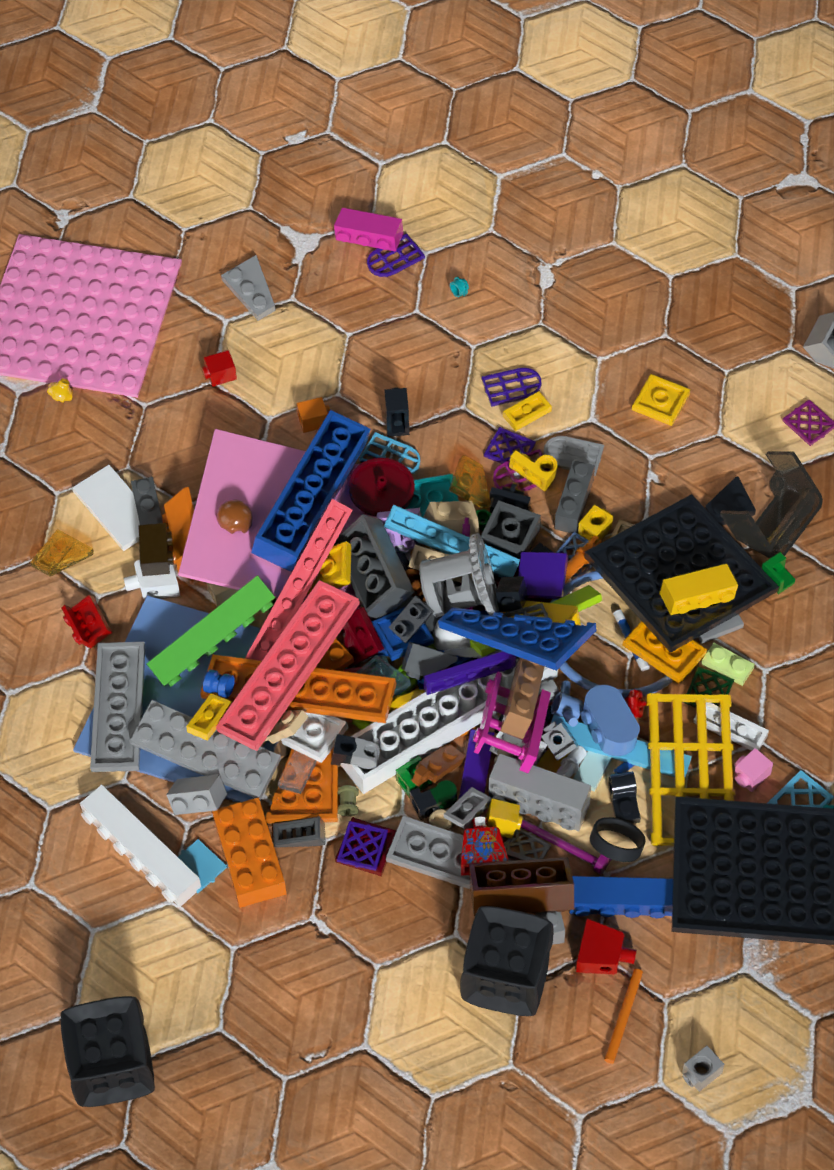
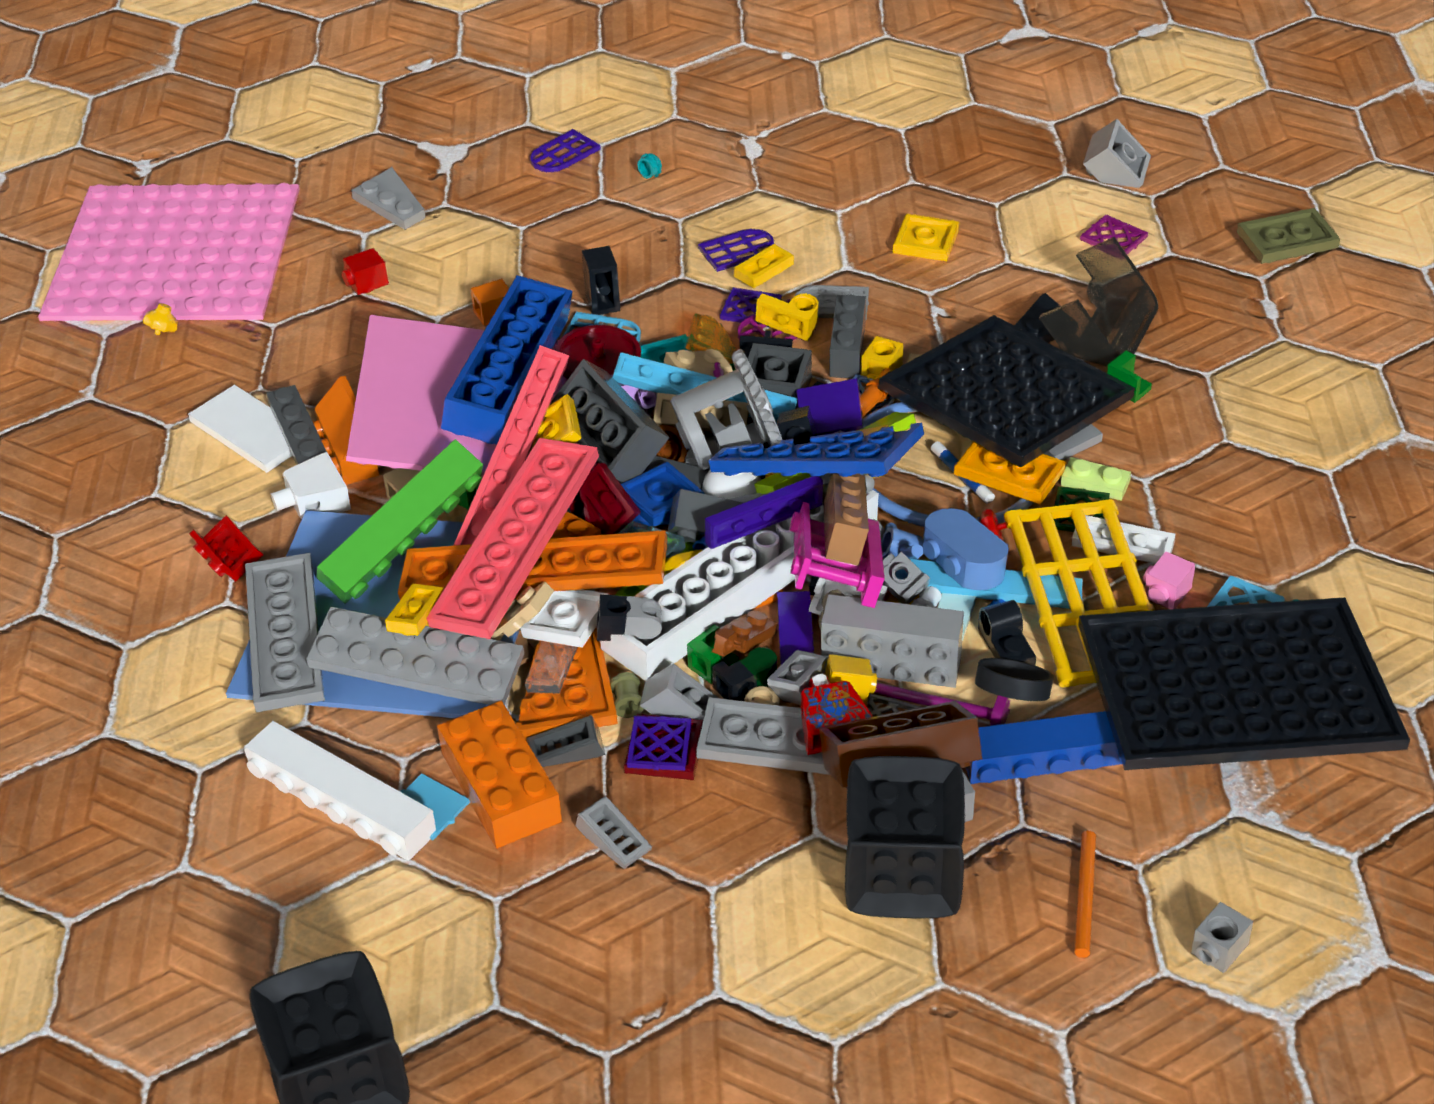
camera: 10 degrees left, 15 degrees down
clear yellow wing [31,529,94,577] -> none
dark brown brick [138,523,174,576] -> none
light grey brick [166,774,227,815] -> none
blue wheel [203,669,235,698] -> none
dark orange hair [217,499,253,534] -> none
dark pink brick [334,208,404,252] -> none
black hips [389,596,434,643] -> none
red torso [576,919,637,975] -> none
yellow brick [660,564,738,615] -> none
none -> light grey slope [575,796,652,869]
none -> light grey slope [640,663,718,720]

